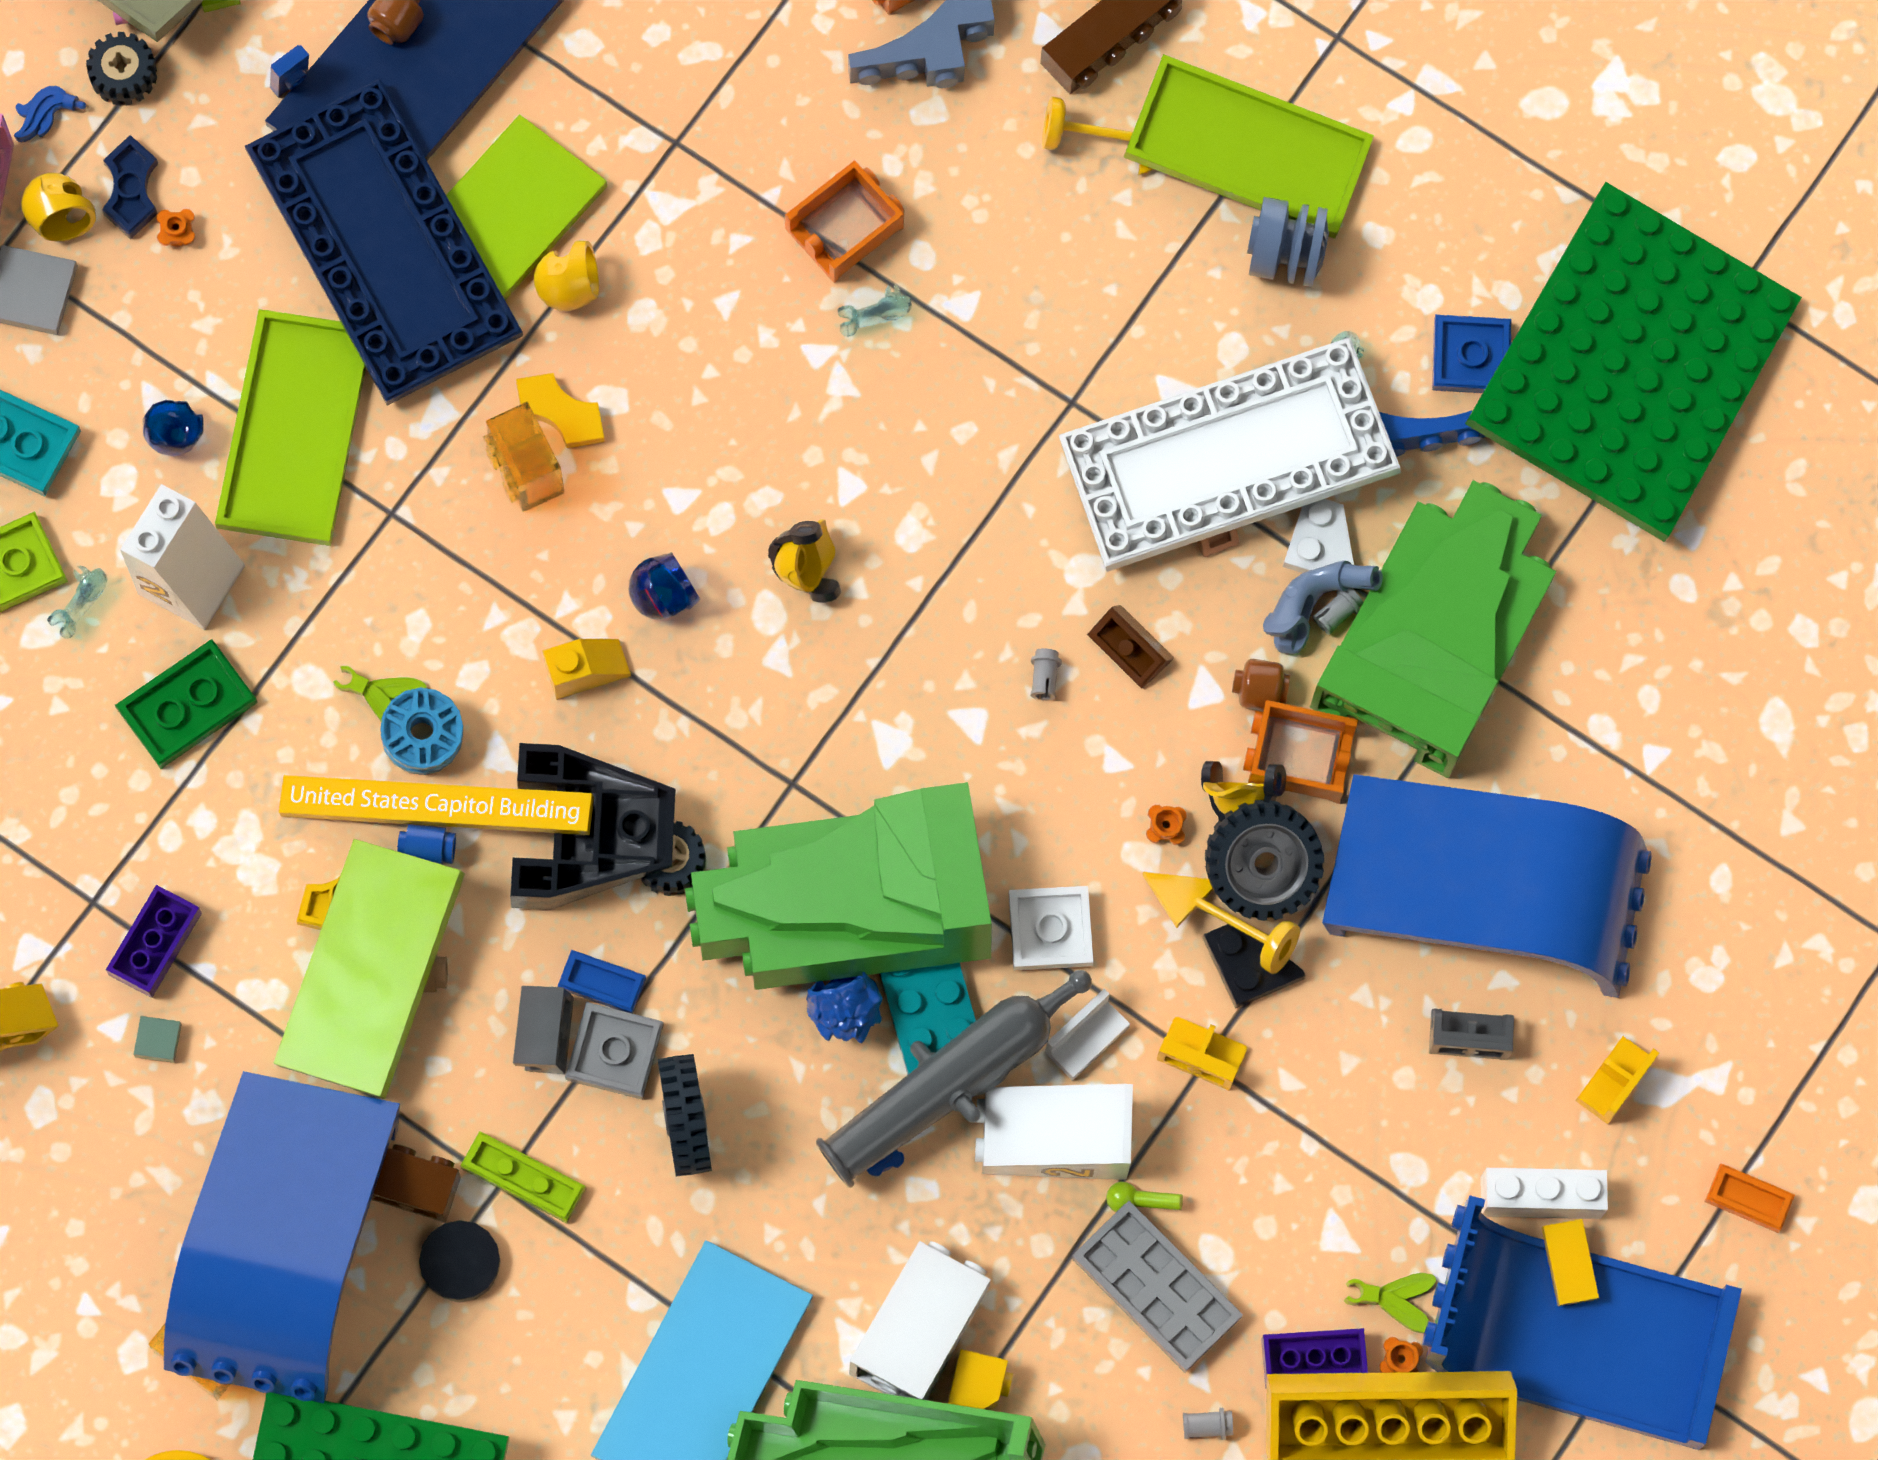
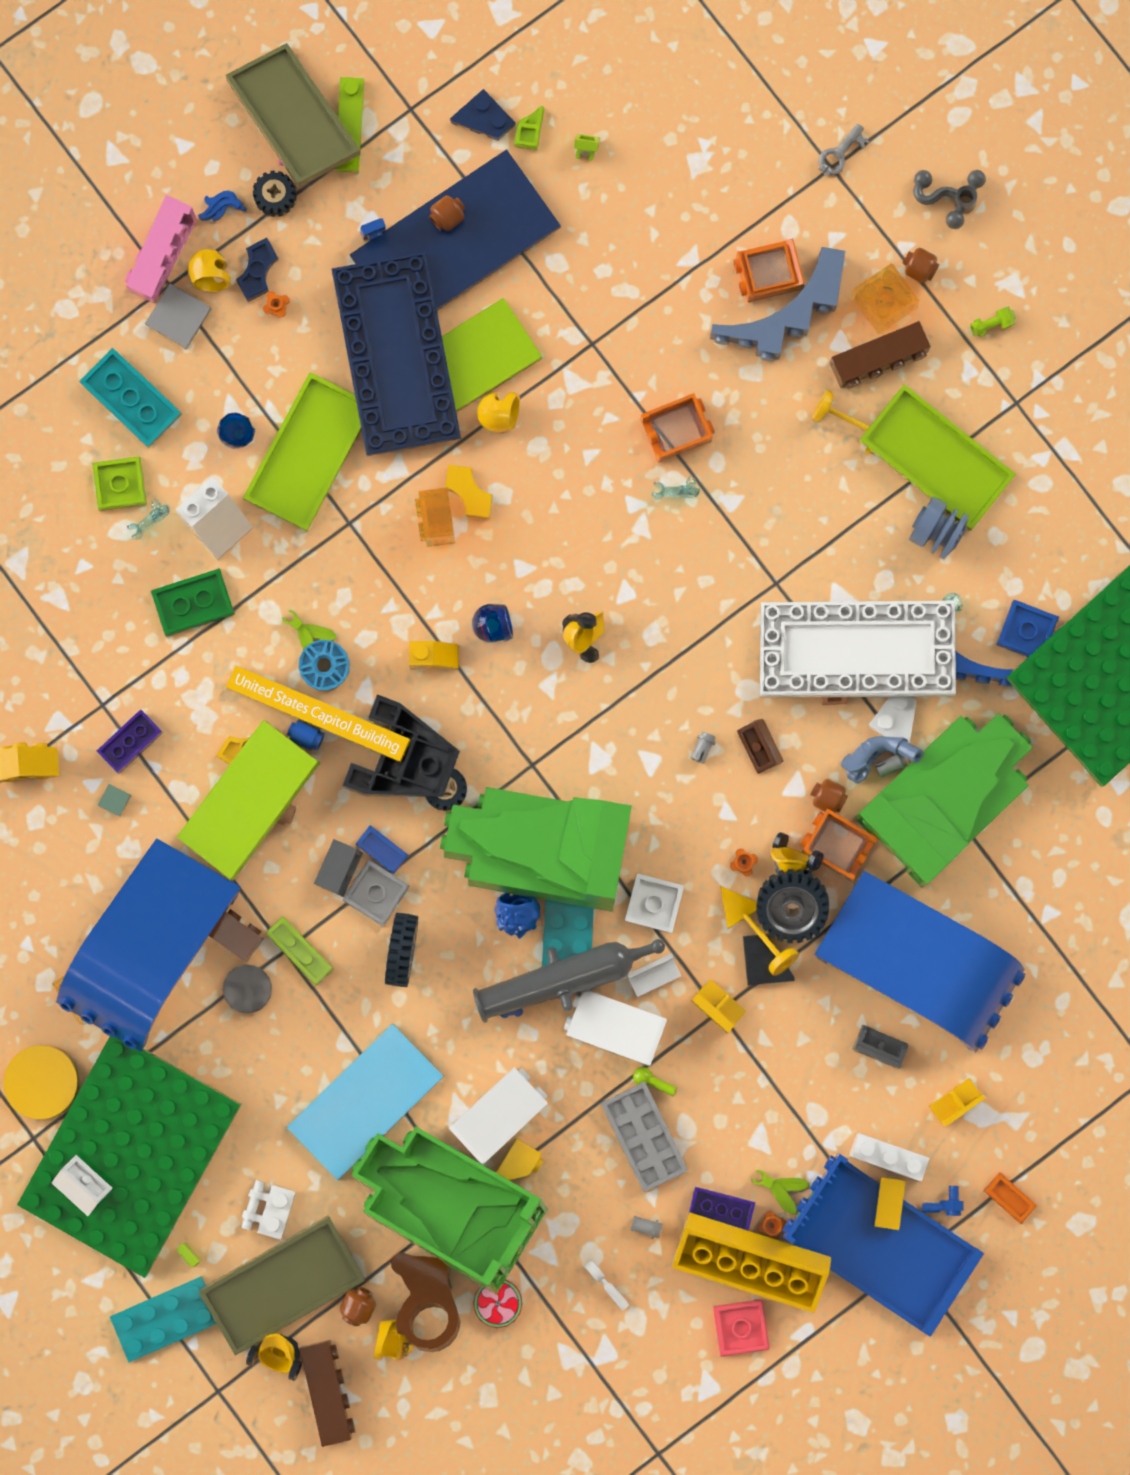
camera: 20 degrees right, 10 degrees up
none -> blue piece [922,1186,964,1216]

